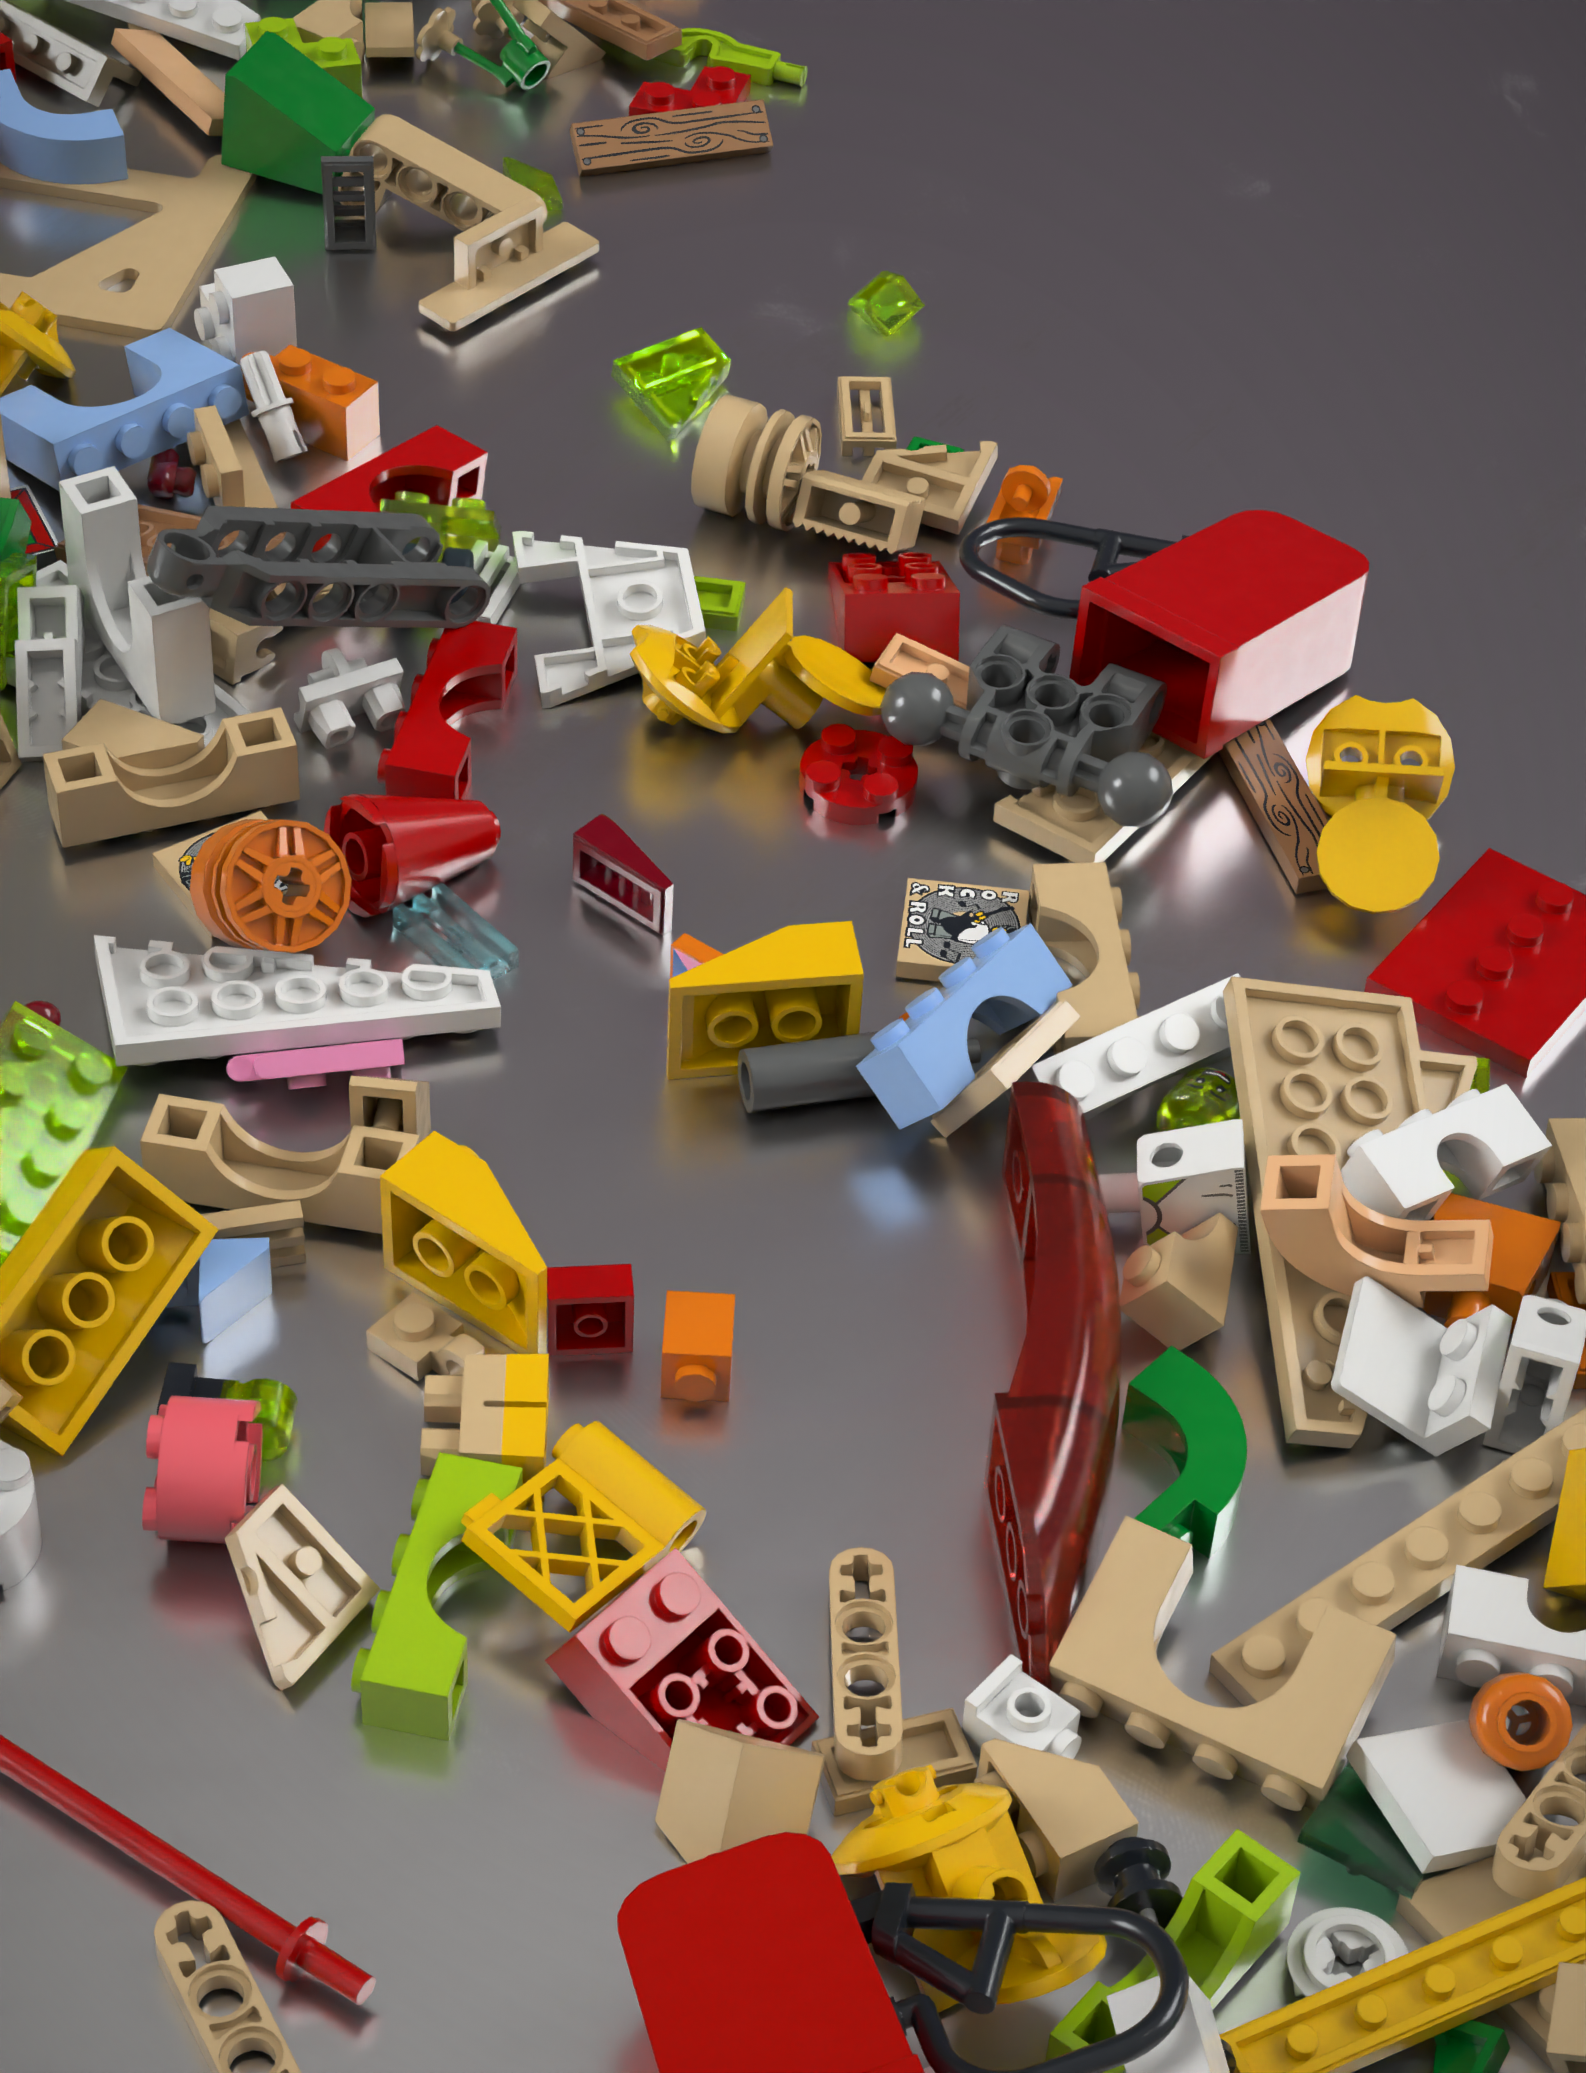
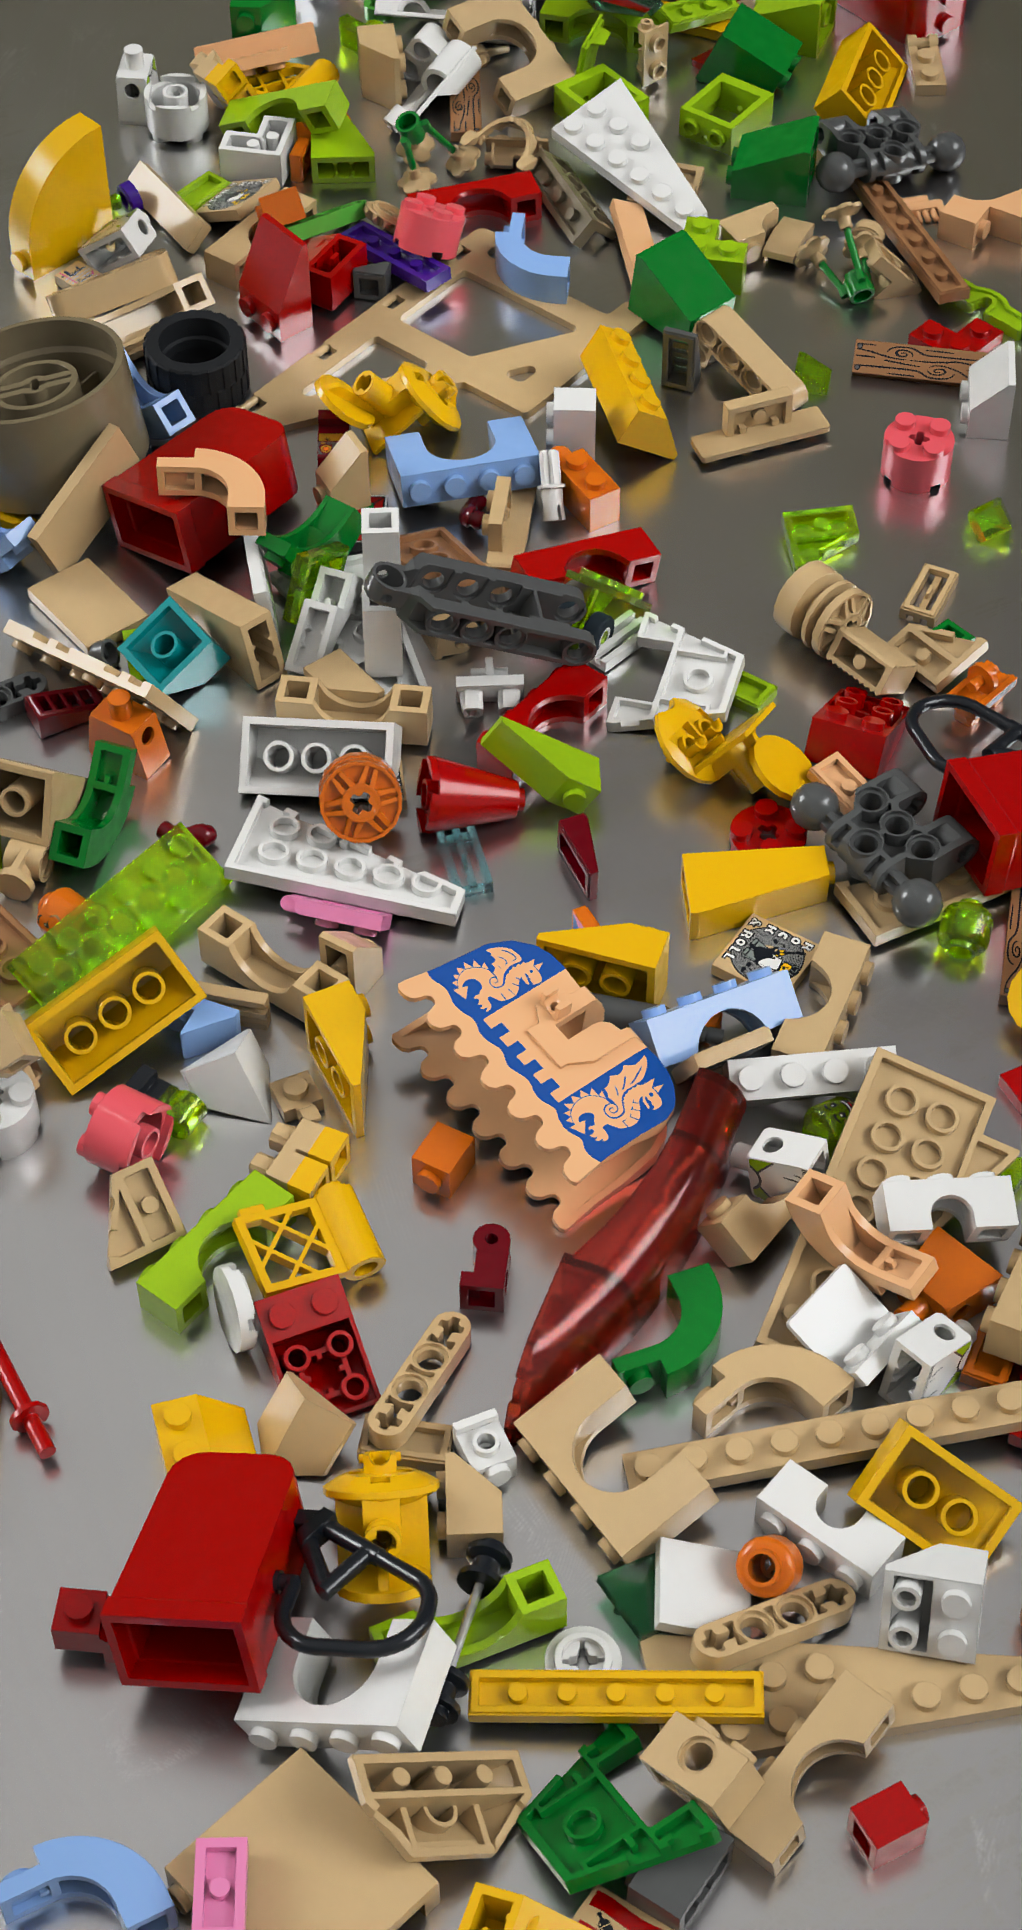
camera: 30 degrees right, 5 degrees up
red piece [547,1264,634,1356] -> none
none -> yellow slope [151,1394,256,1475]
none -> white slope [180,1029,272,1125]
none -> white tile [213,1262,258,1353]
none -> white slope [238,716,403,800]
none -> light nougat animal [392,940,676,1233]
none -> dark red leg [459,1223,511,1313]
none -> lime slope [481,716,601,814]
none -> yellow slope [580,325,678,460]
none -> yellow slope [681,845,836,940]
none -> tan arch [692,1344,855,1439]
none -> coral brick [880,412,955,494]
none -> clear neon green head [937,898,994,961]
none -> white slope [960,341,1016,440]

